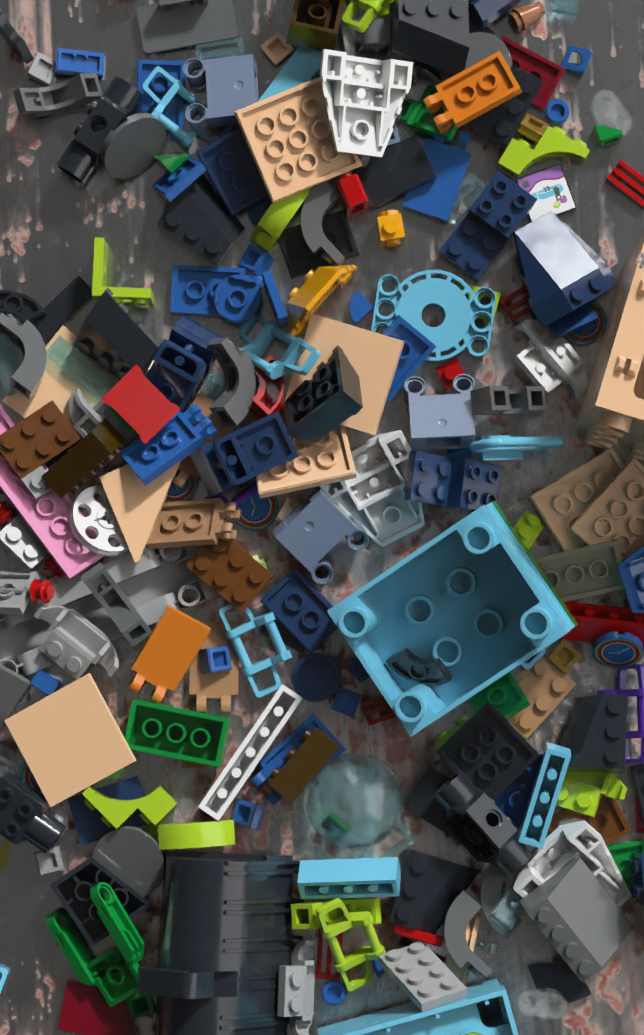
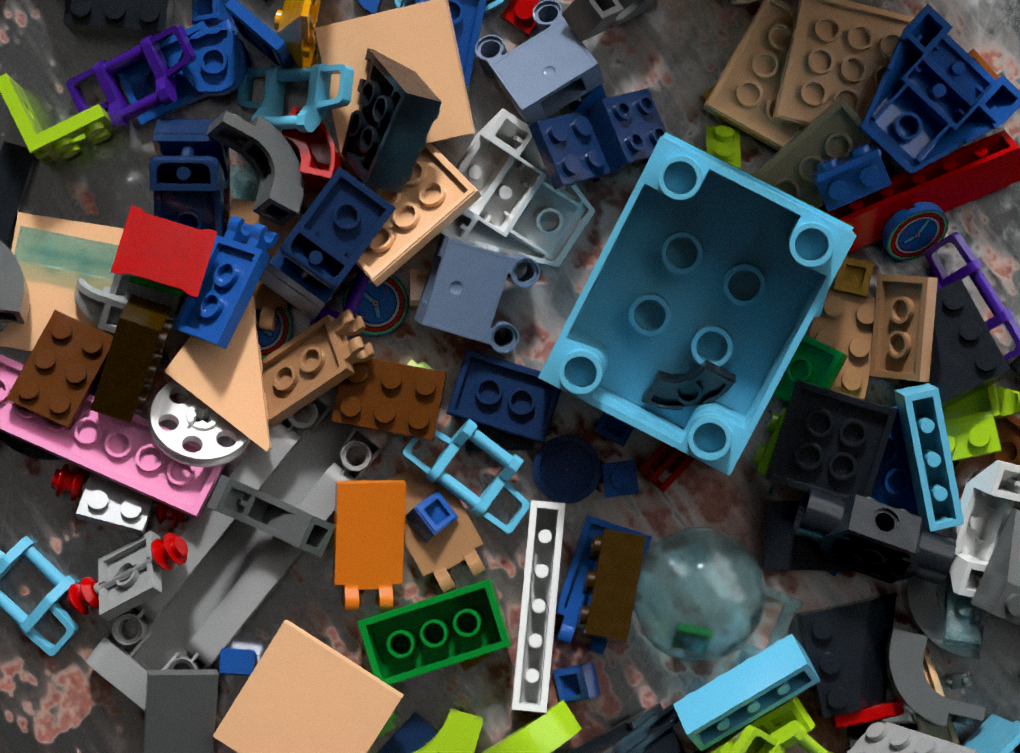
camera: 30 degrees left, 0 degrees up
light grey plate [21,466,52,501] -> none
light grey plate [34,605,119,680] -> none
black wedge [73,288,161,381] -> none
medium azure bar [469,435,564,461] -> none
none -> dark purple bar [66,25,196,130]
none -> blue bracket [811,143,892,212]
none -> medium nougat plate [869,274,938,382]

